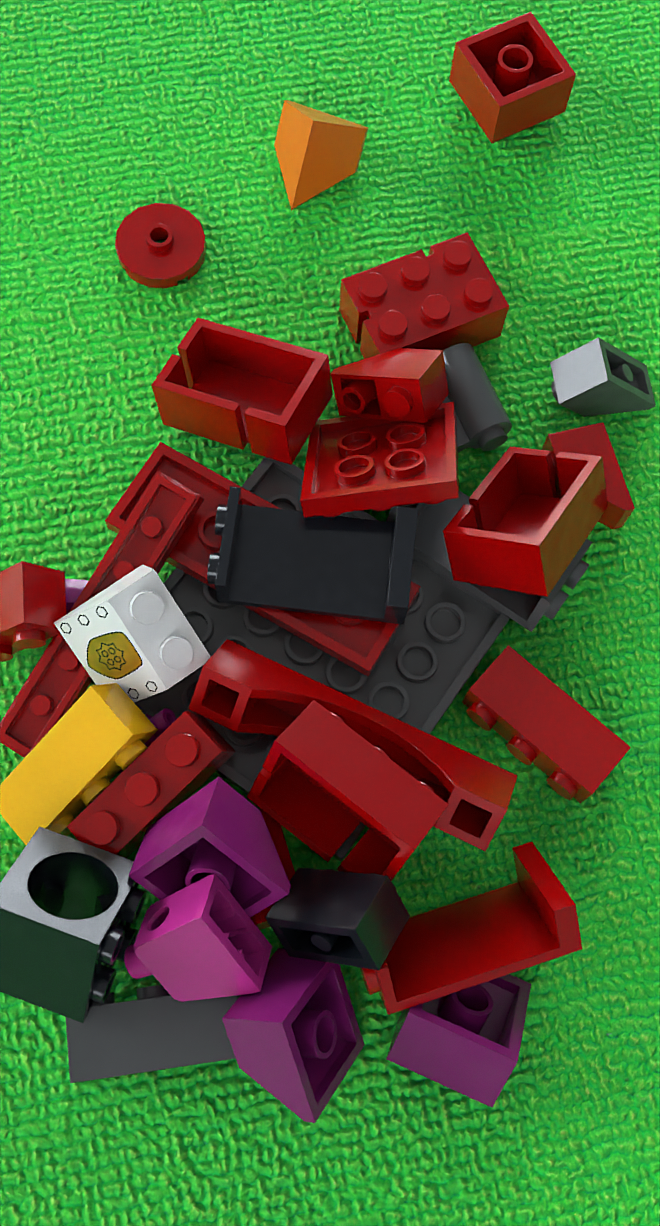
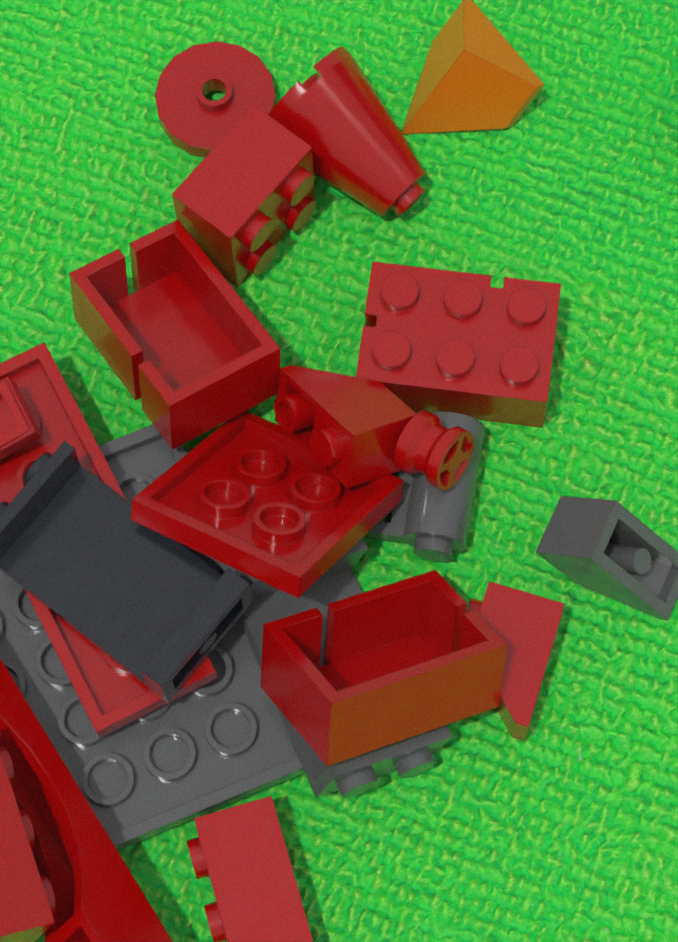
camera: 40 degrees right, 0 degrees up
none -> red brick [172,104,316,288]
none -> red cone [268,46,426,217]
none -> red wheel [394,410,474,491]

